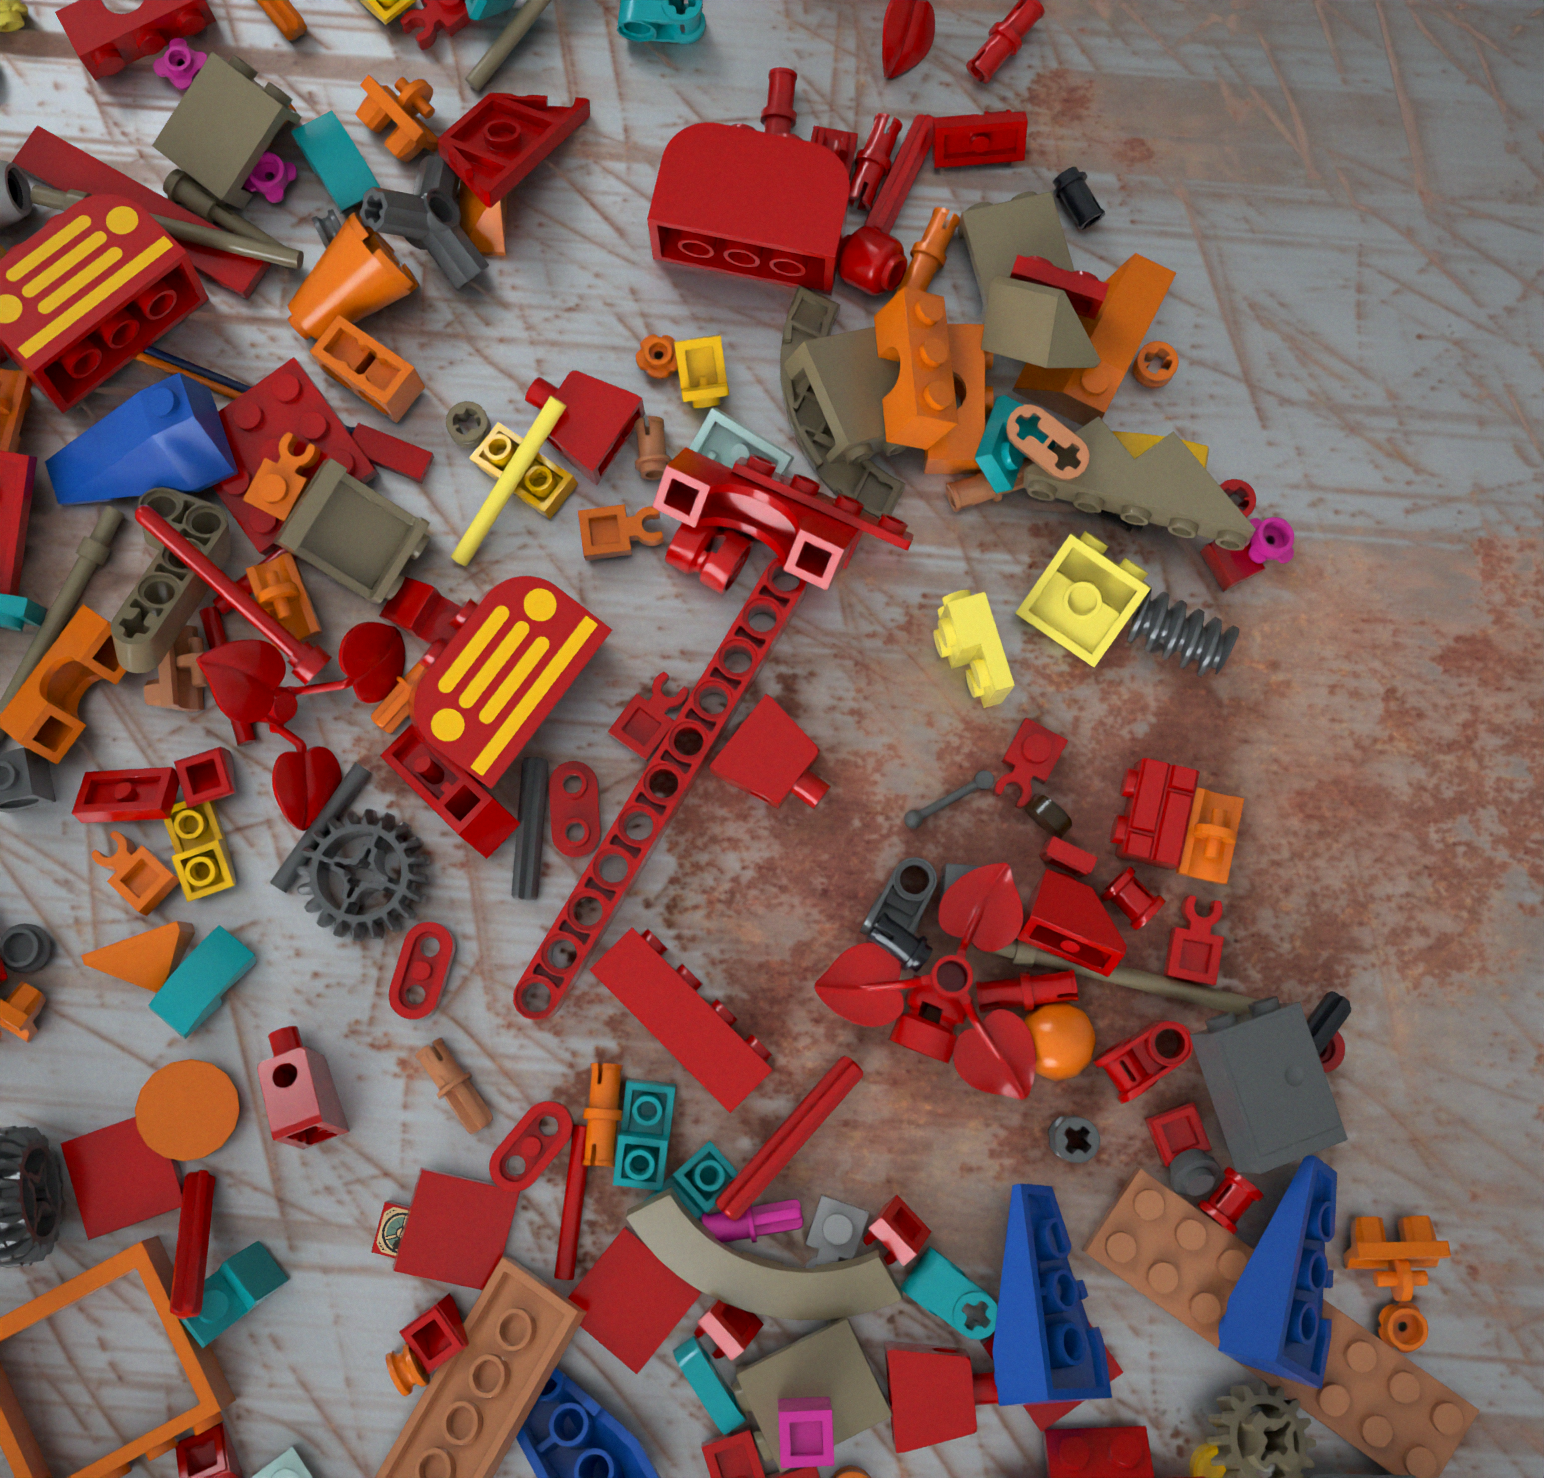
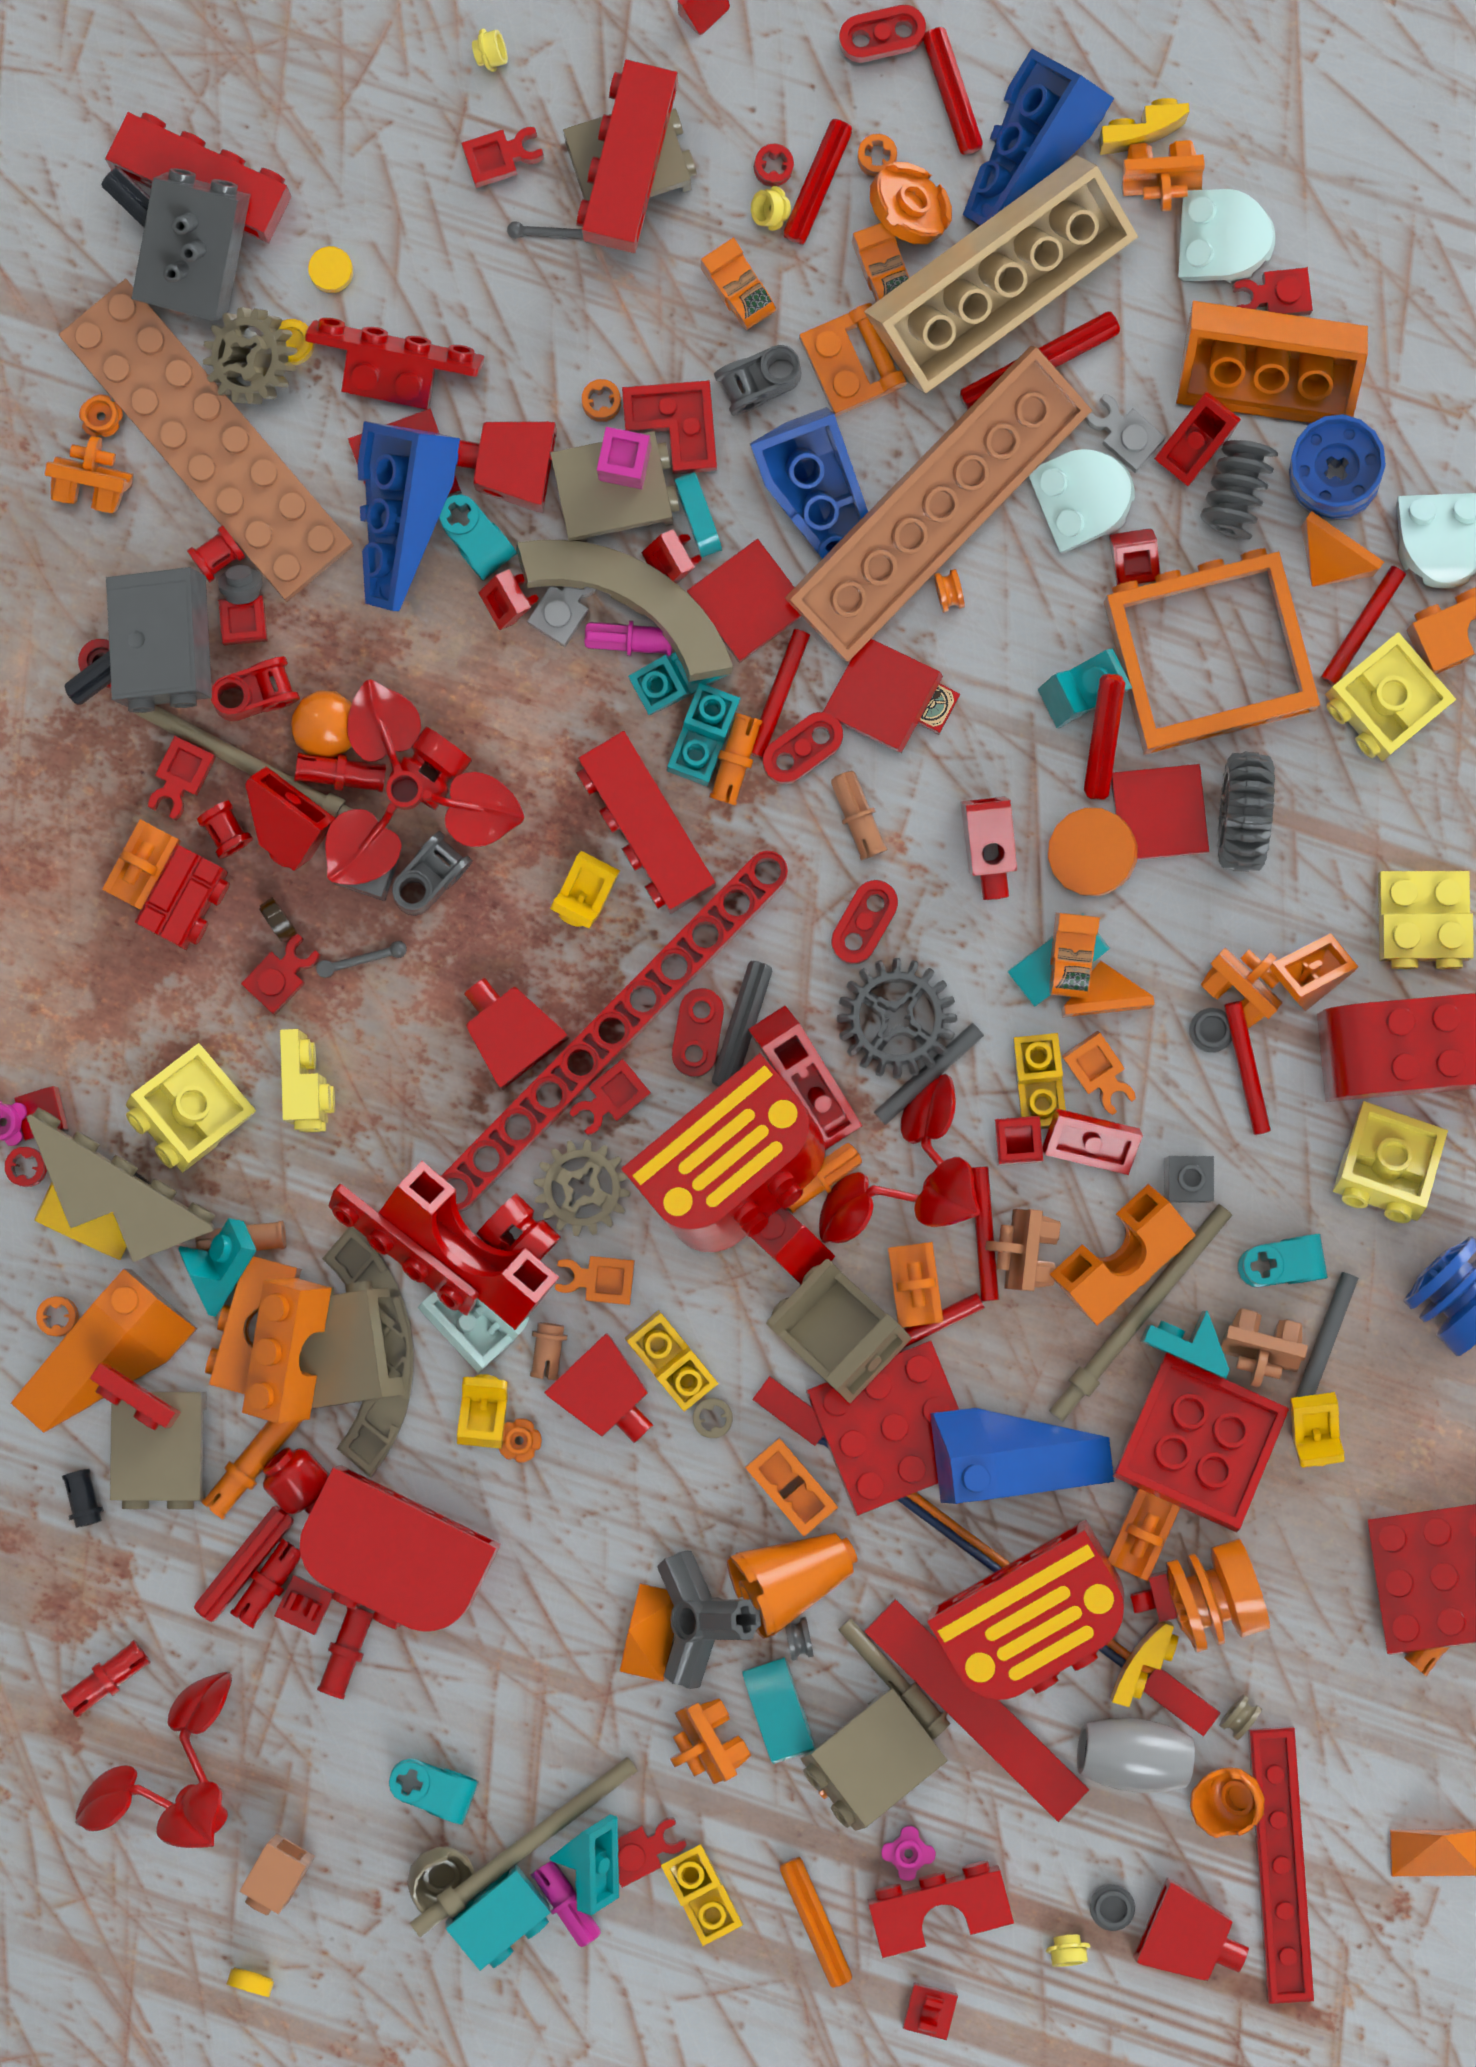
camera: 160 degrees left, 5 degrees up
dark tan bar [30,185,304,270] -> none
dark tan beam [110,487,232,673] -> none
red piece [135,505,332,685] -> none
dark pink plate [243,151,297,203] -> none
orange plate [243,432,320,522] -> none
red slope [399,1293,469,1374] -> none
red wing [437,92,590,208] -> none
light yellow bar [451,396,567,566] -> none
red axle [715,1055,863,1221] -> none
black pin [866,912,933,973] -> none
red hinge [932,109,1028,168] -> none
dark tan slope [981,275,1101,368] -> none
nougat beam [1006,404,1090,481] -> none
red tile [1039,836,1098,878] -> none
dark grey bush [1048,1115,1100,1163] -> none
dark grey piece [1127,587,1239,678] -> none
blue wedge [1218,1155,1337,1389] -> none
none -> dark tan gear [533,1139,631,1237]
none -> yellow bracket [550,851,620,928]
none -> orange leg [1050,912,1100,999]

